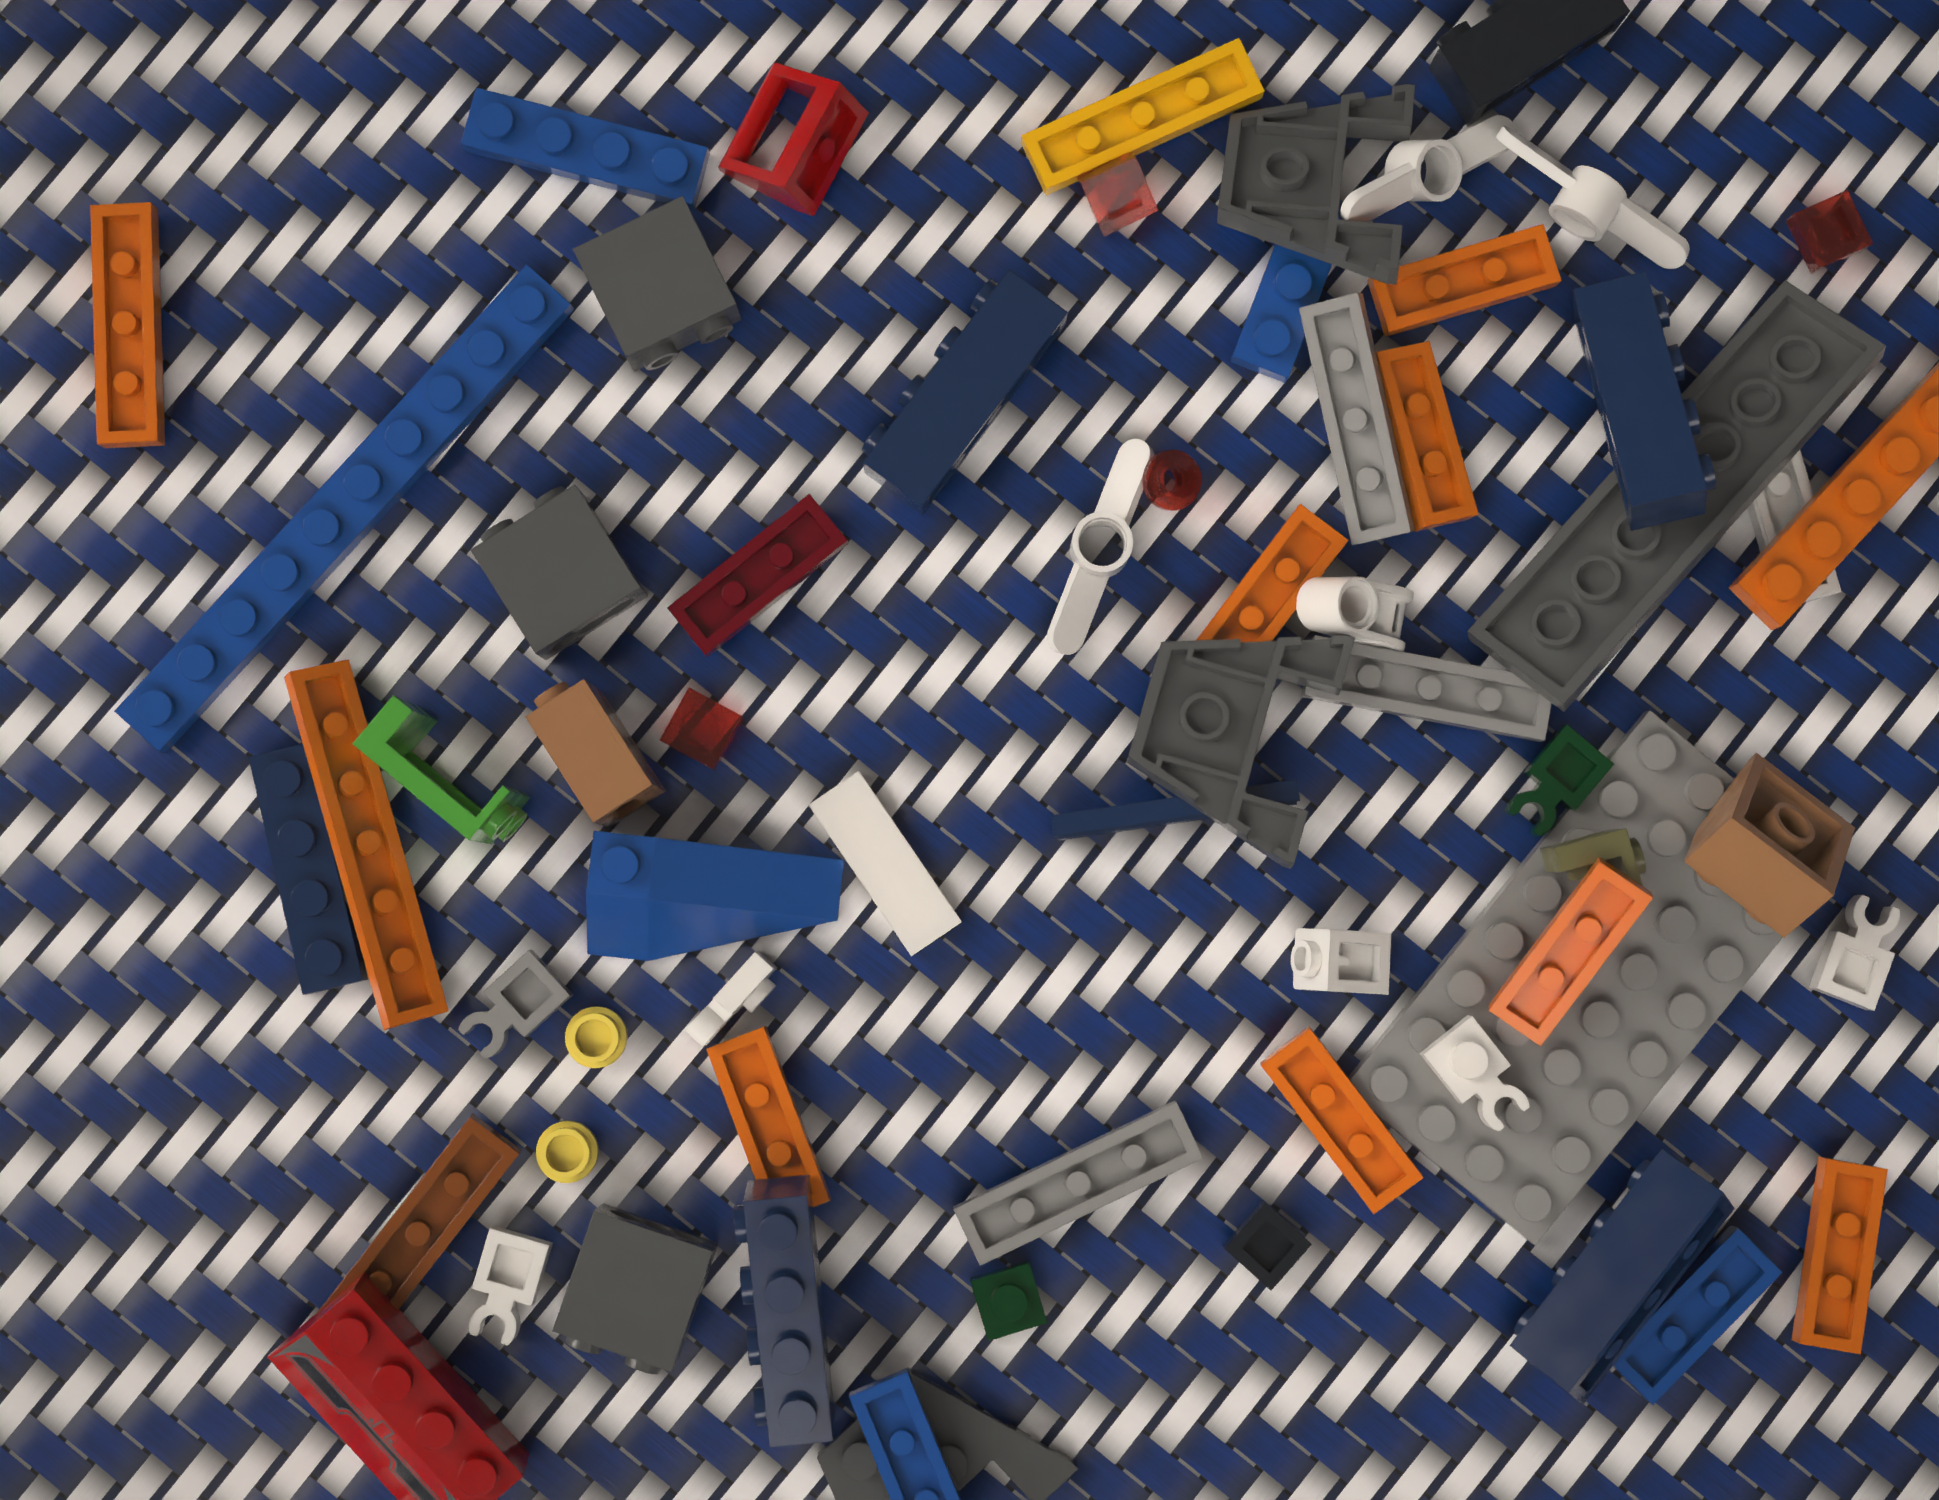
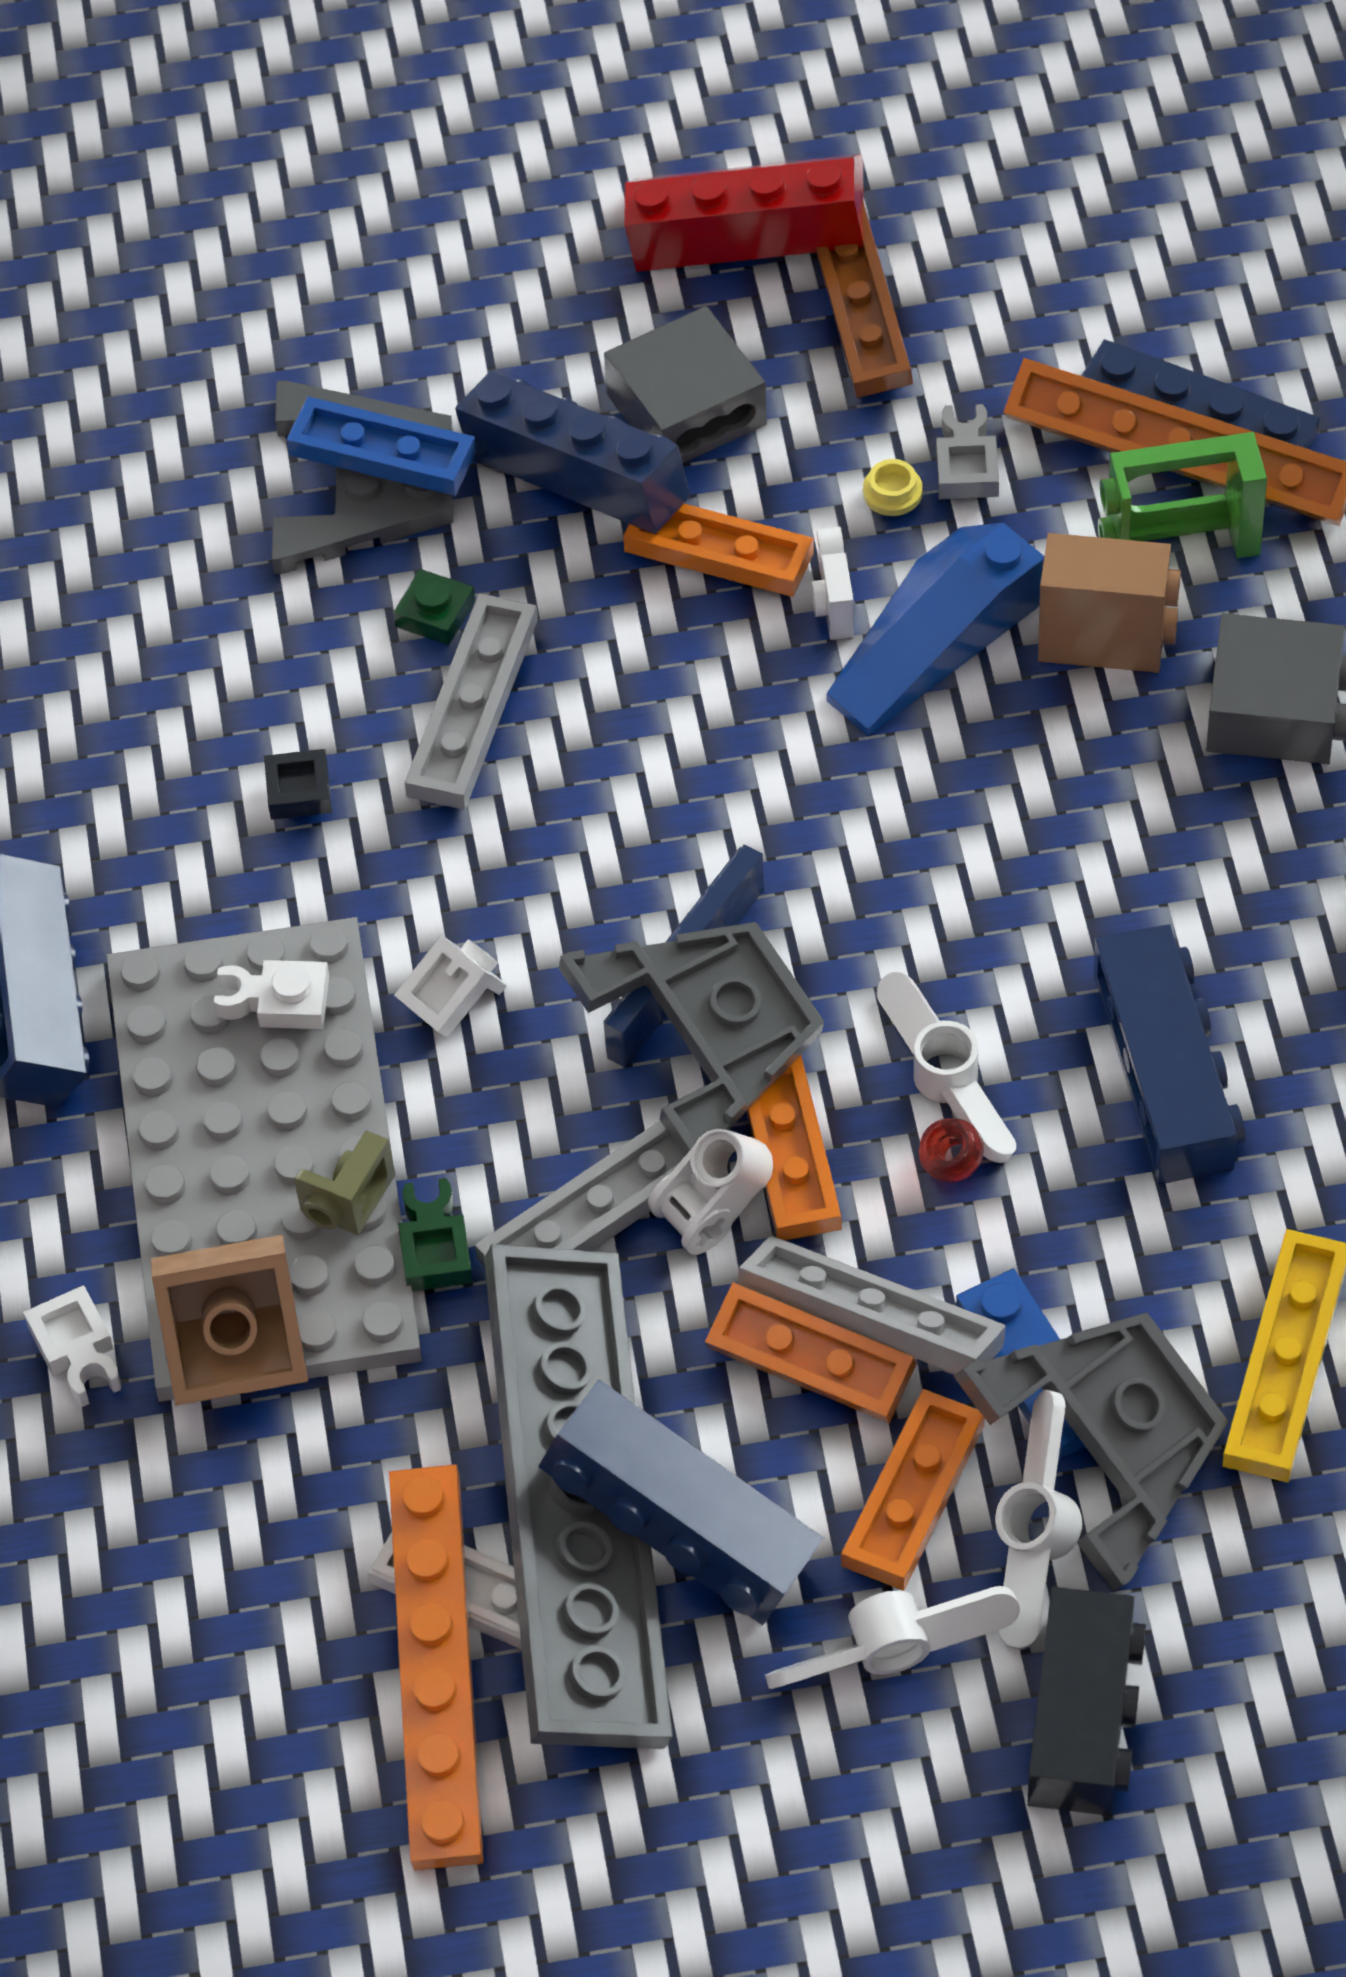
camera: 140 degrees right, 30 degrees down
white plate [469,1225,553,1345] -> none
light yellow plate [536,1120,599,1183] -> none
clear red plate [660,687,744,771] -> none
dark red plate [667,494,848,658] -> none
white tile [809,771,962,956] -> none
clear red plate [1077,151,1159,237] -> none
orange plate [1260,1026,1424,1214] -> none
orange plate [1488,857,1653,1046] -> none
clear red plate [1785,190,1873,274] -> none

